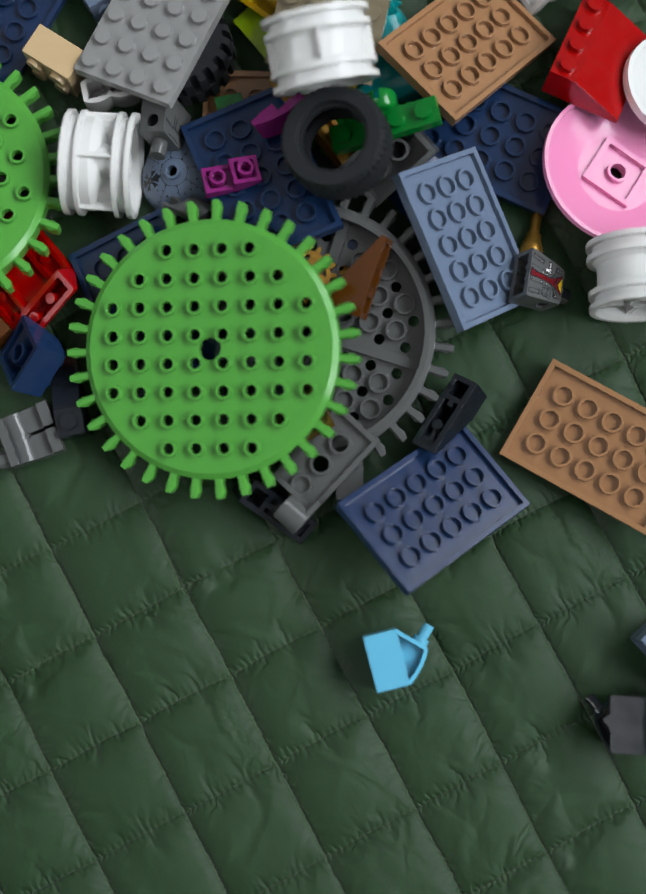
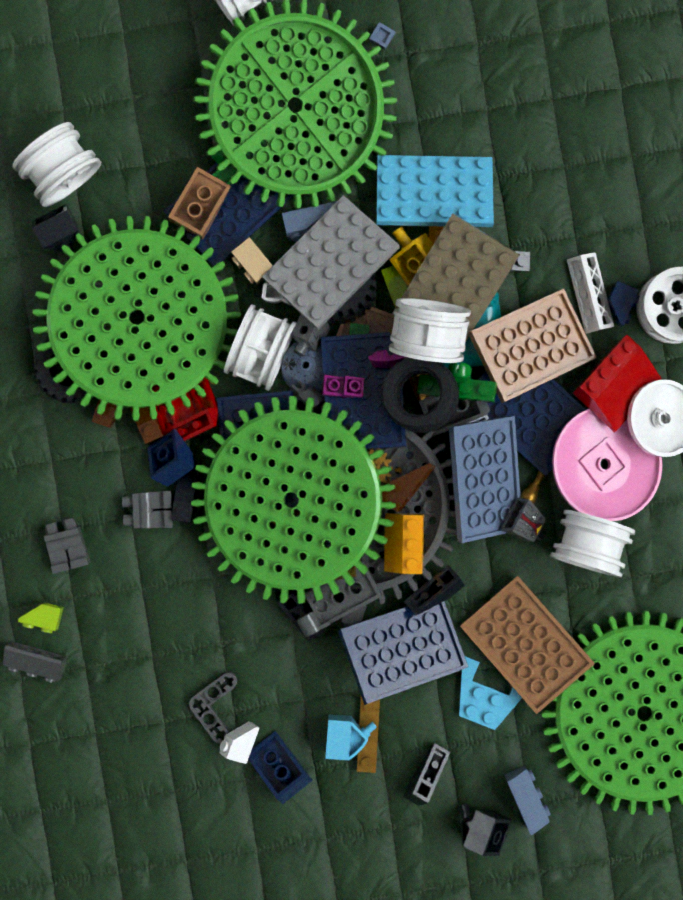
camera: 10 degrees right, 5 degrees up
none -> dark grey beam [189,672,238,744]
none -> white slope [219,721,259,764]
none -> dark blue slope [248,731,313,804]
none -> pearl gold plate [357,697,380,773]
none -> light orange slope [384,513,424,574]
none -> black slope [403,743,450,806]
none -> medium azure wing [459,656,522,730]

